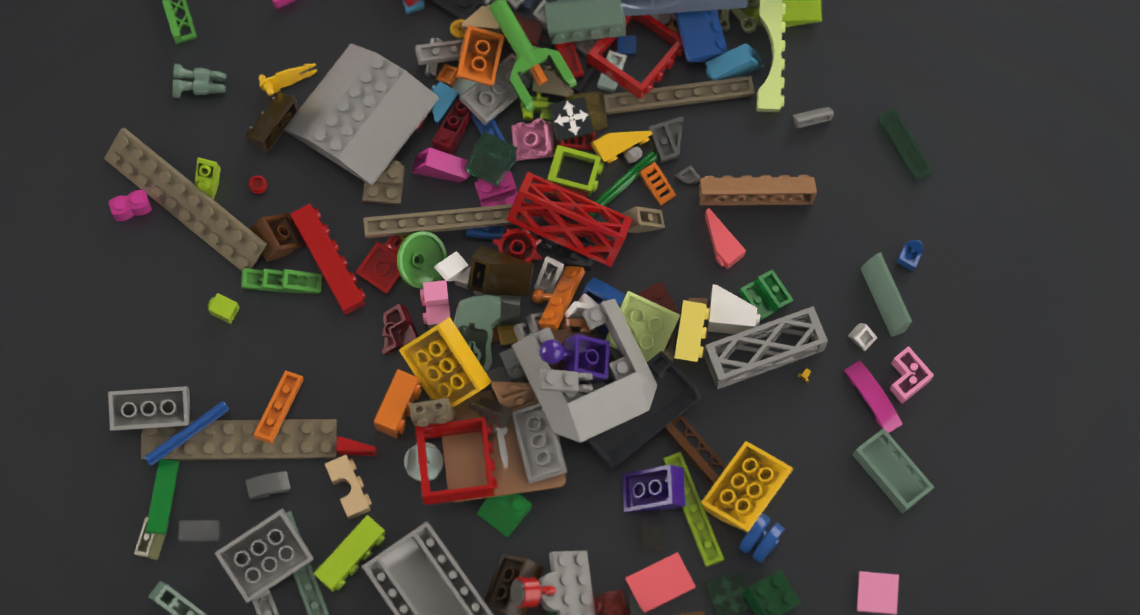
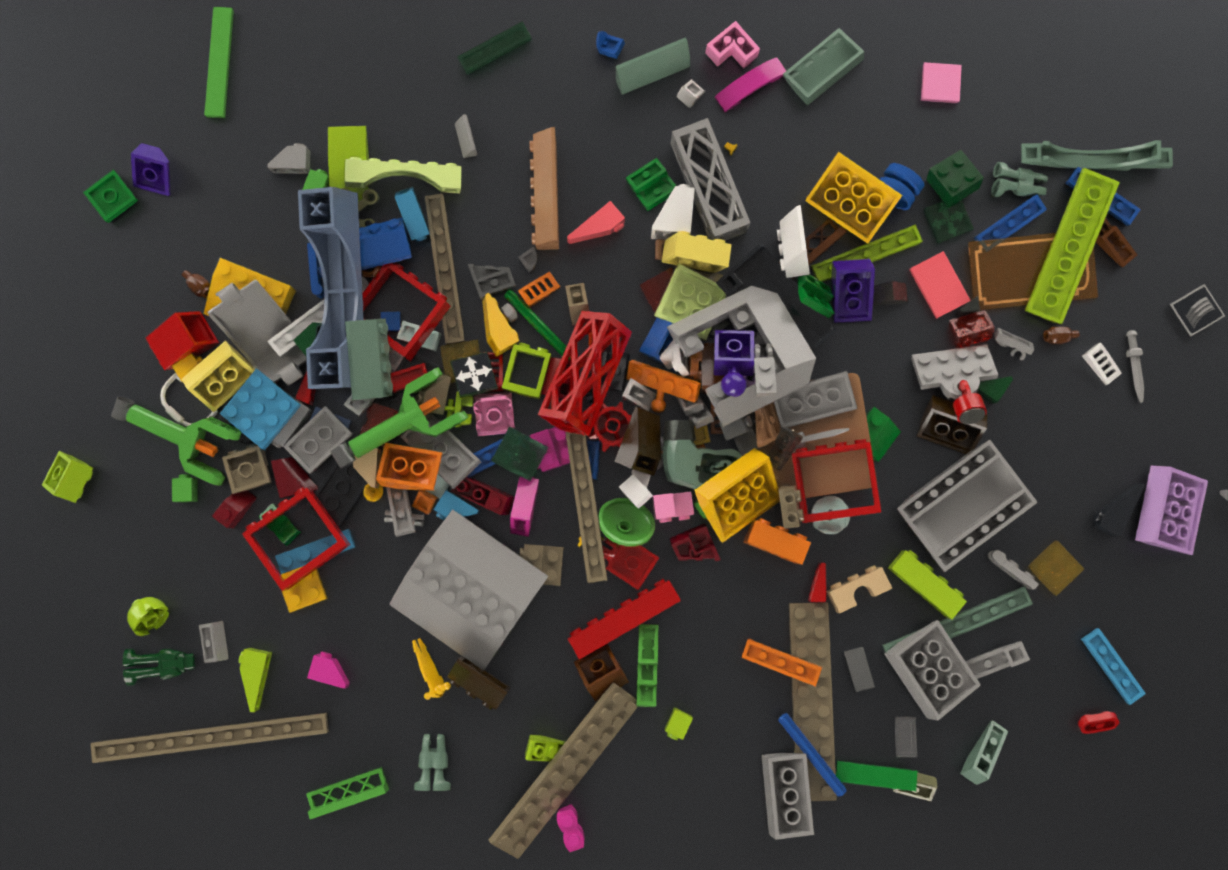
camera: 90 degrees left, 10 degrees up
red plate [248,175,267,194] -> none
none -> white slope [777,205,810,278]
none -> green slope [798,274,834,318]

